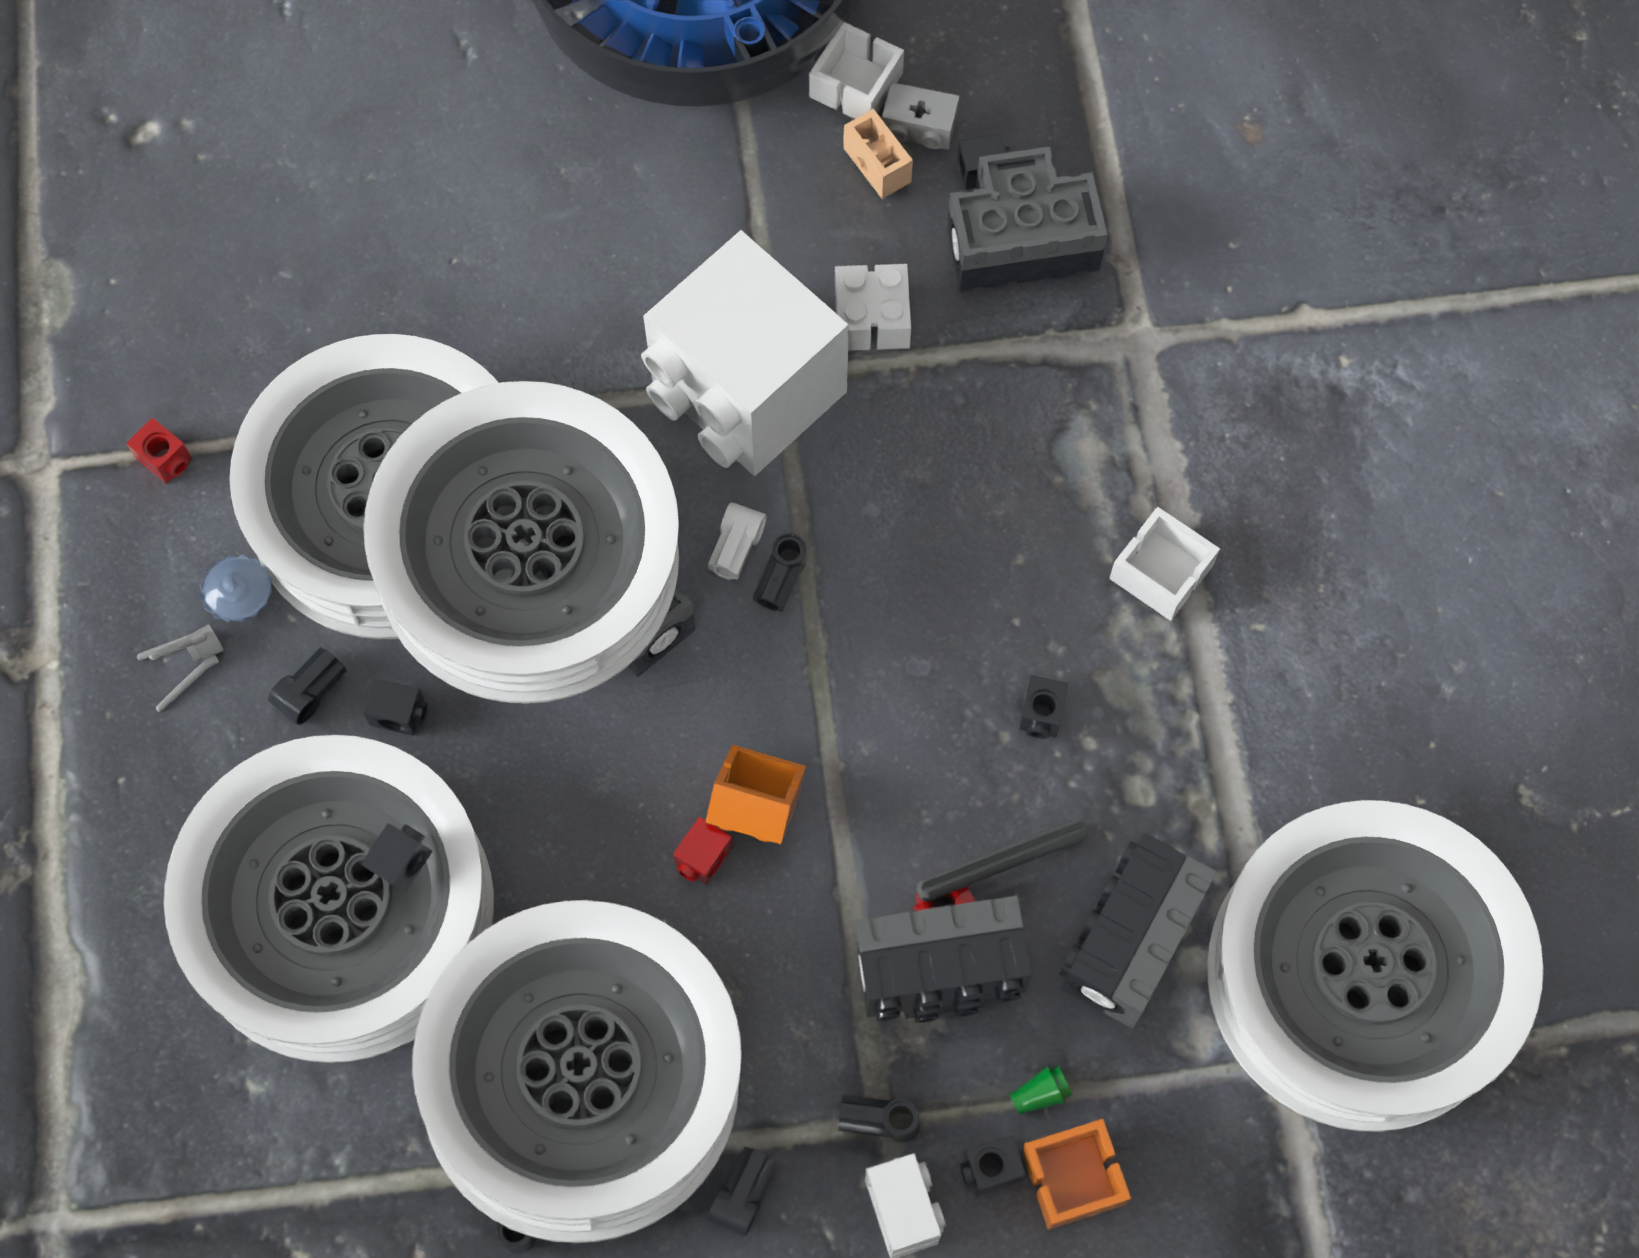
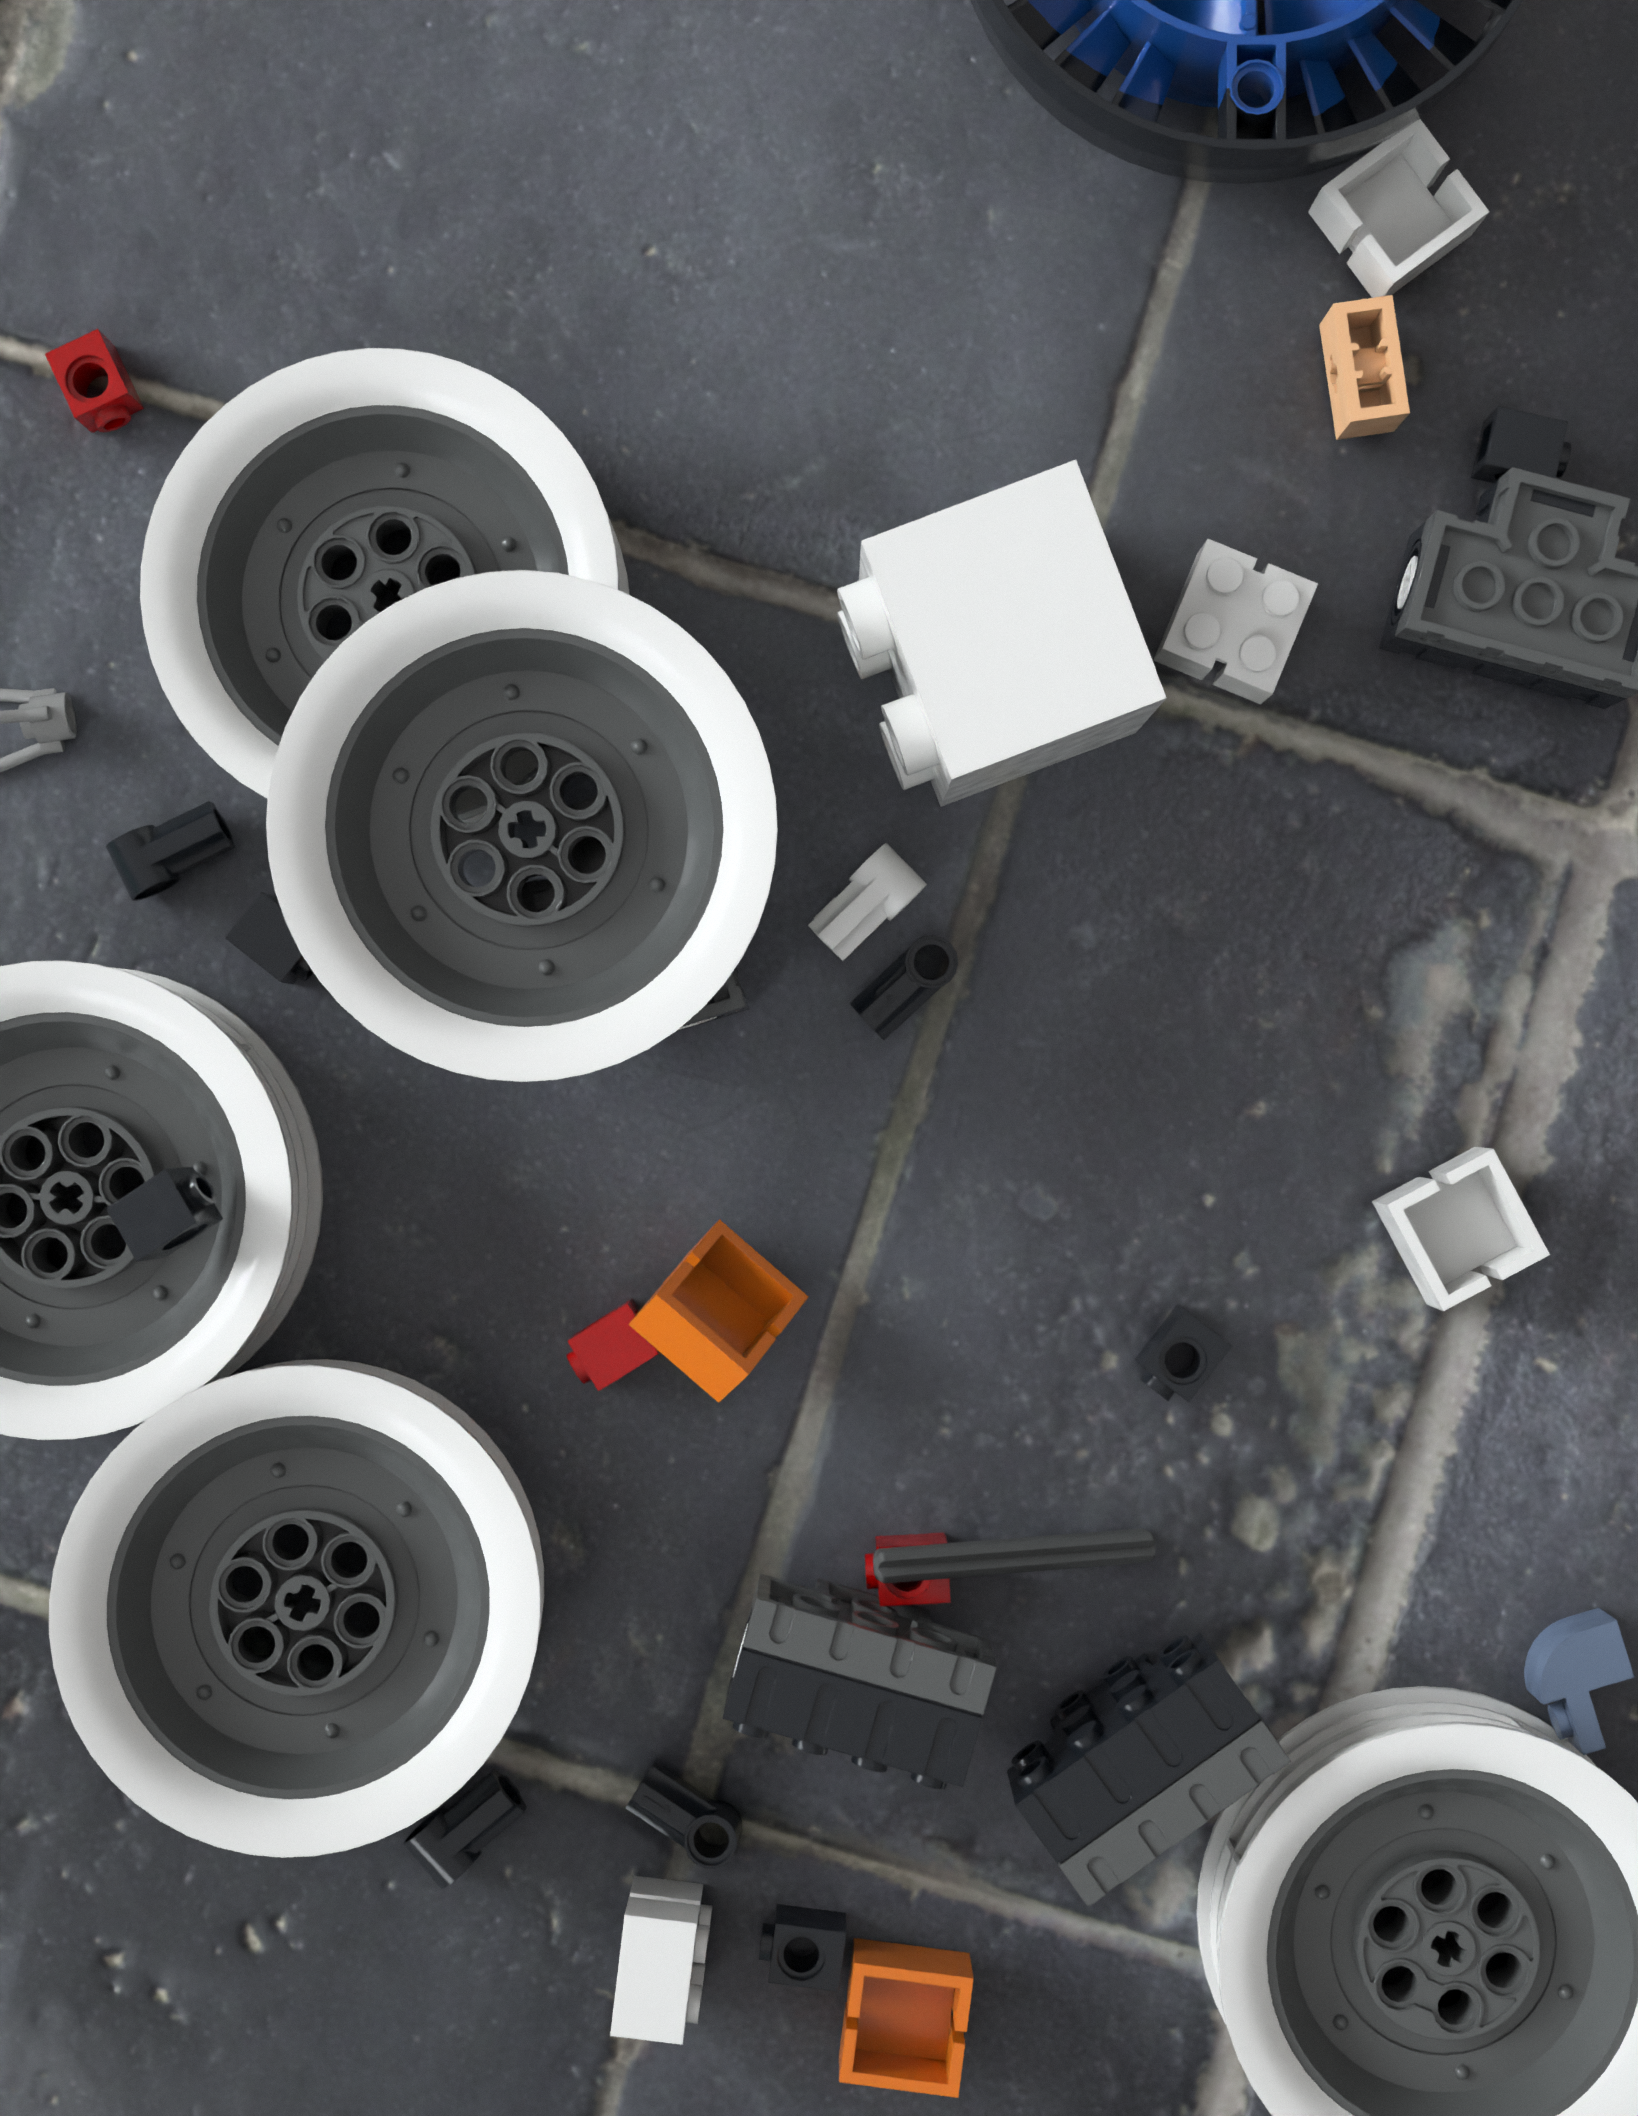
camera: 20 degrees right, 20 degrees up
sand blue piece [199,554,272,623] -> none
light grey brick [882,82,959,150] -> none
green cone [1009,1065,1073,1115] -> none
none -> sand blue brick [1524,1608,1634,1755]

